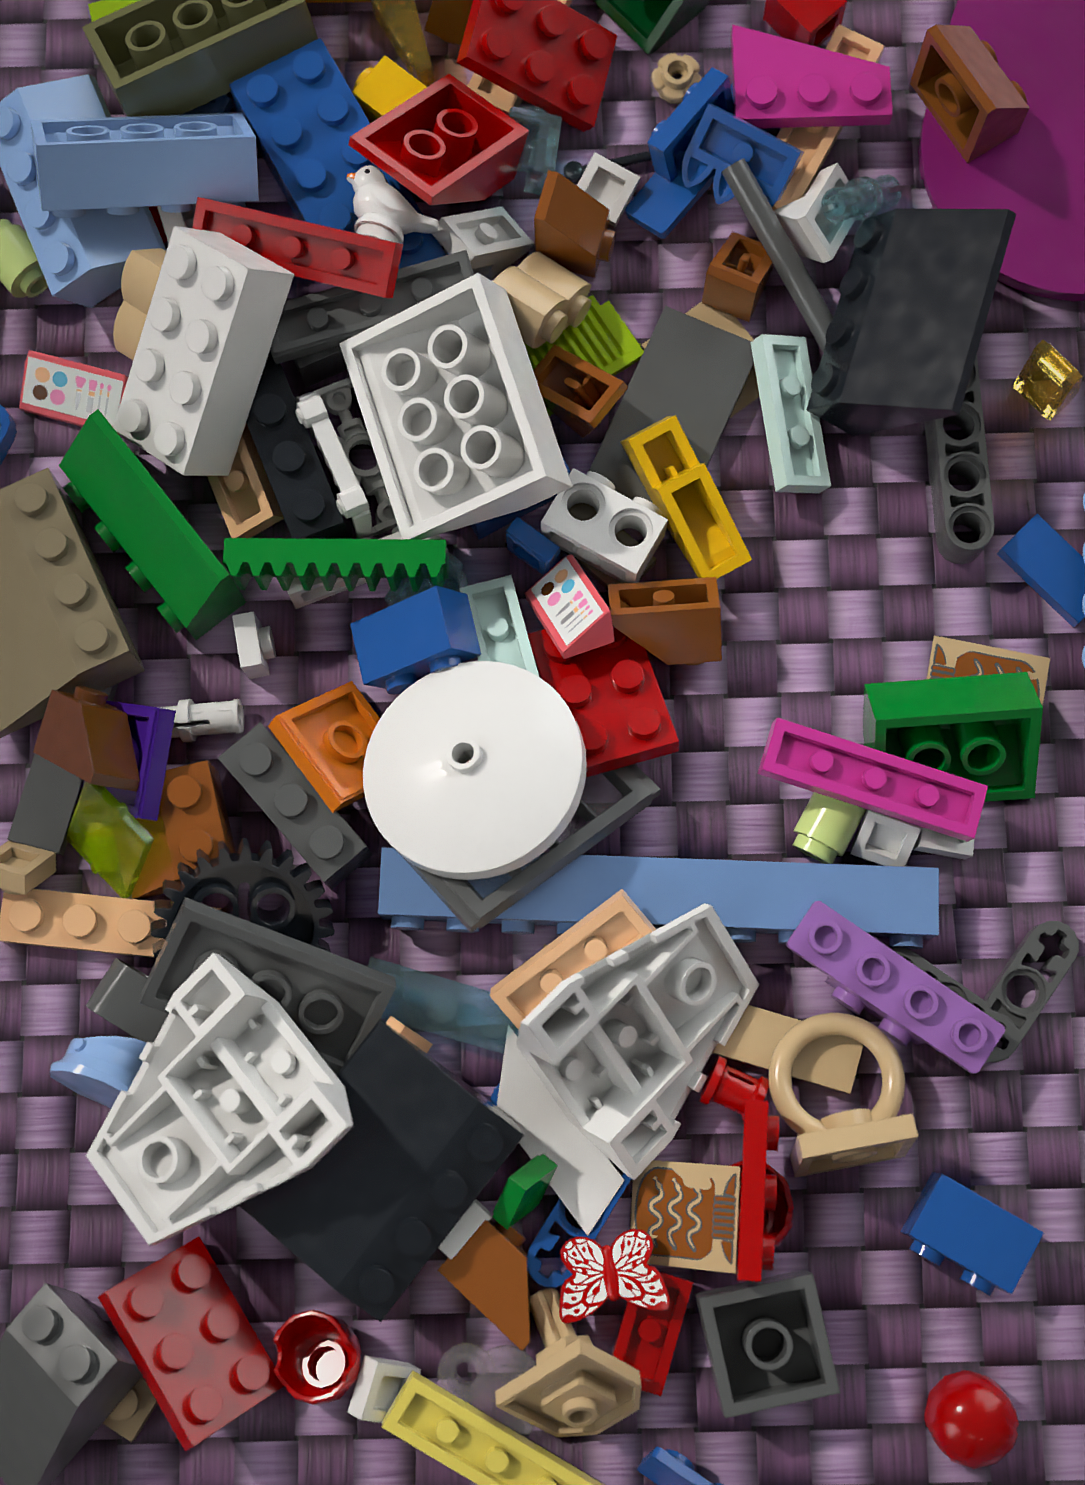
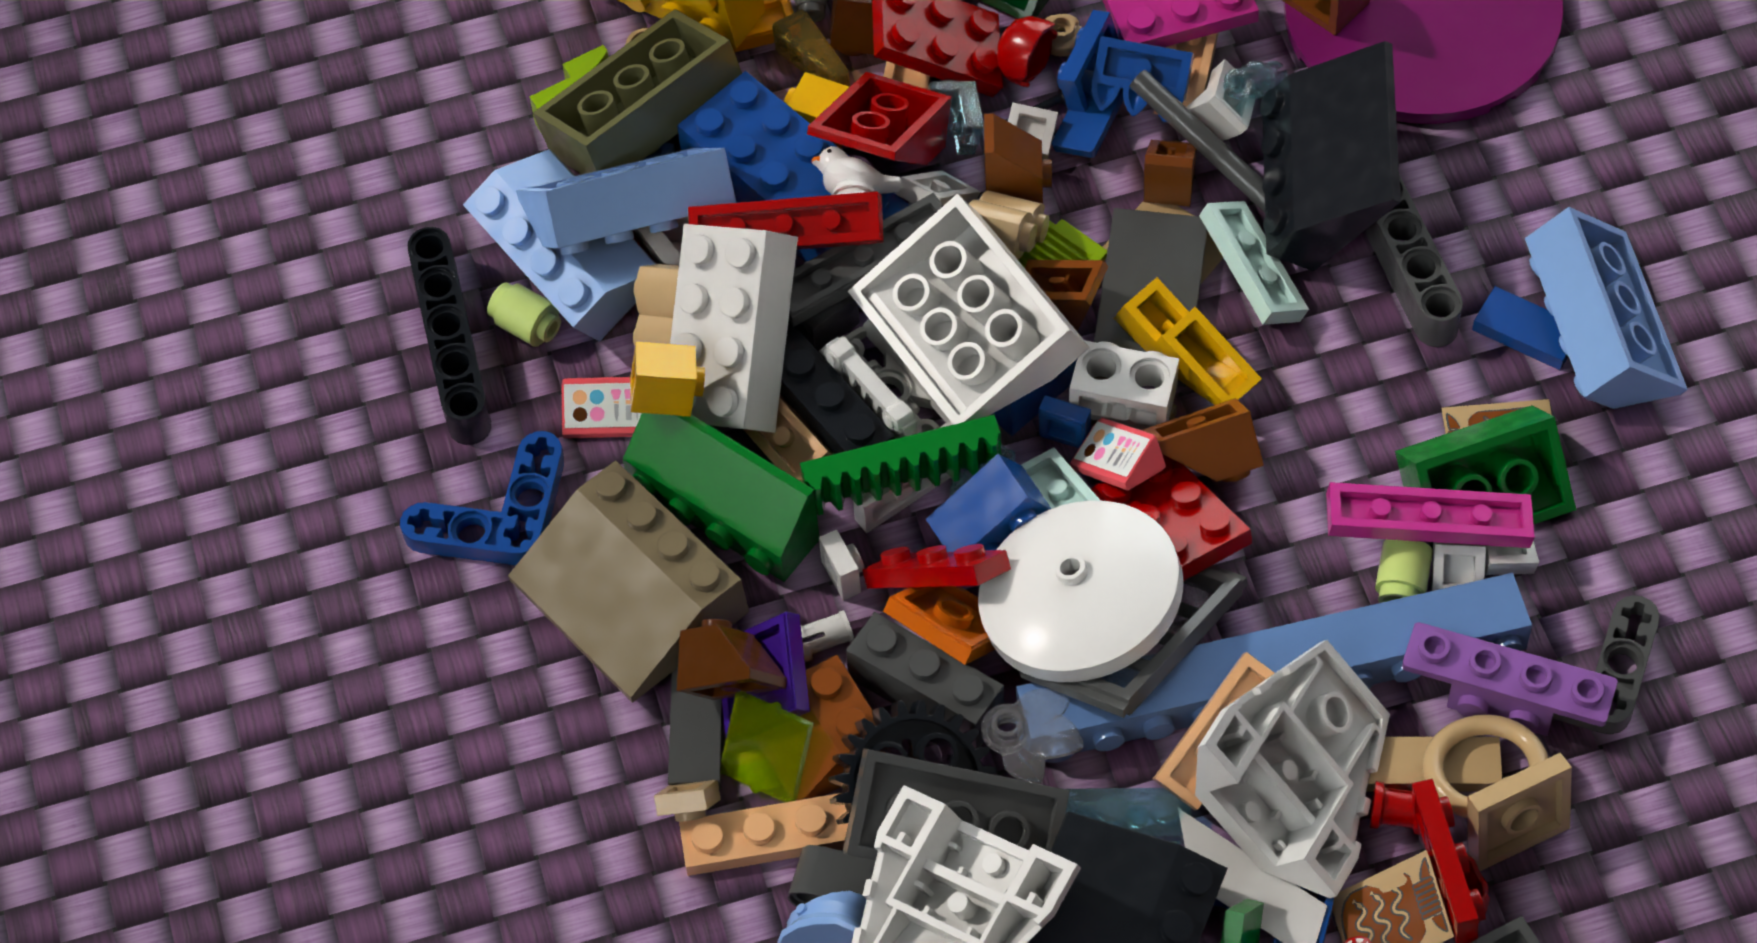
camera: 15 degrees left, 20 degrees down
blue brick [900,1172,1044,1297] -> none
clear yellow slope [1013,339,1083,421] -> none
none -> yellow brick [630,341,705,417]
none -> red plate [862,544,1011,589]
none -> clear plate [981,688,1084,784]
none -> red hair [997,16,1058,88]

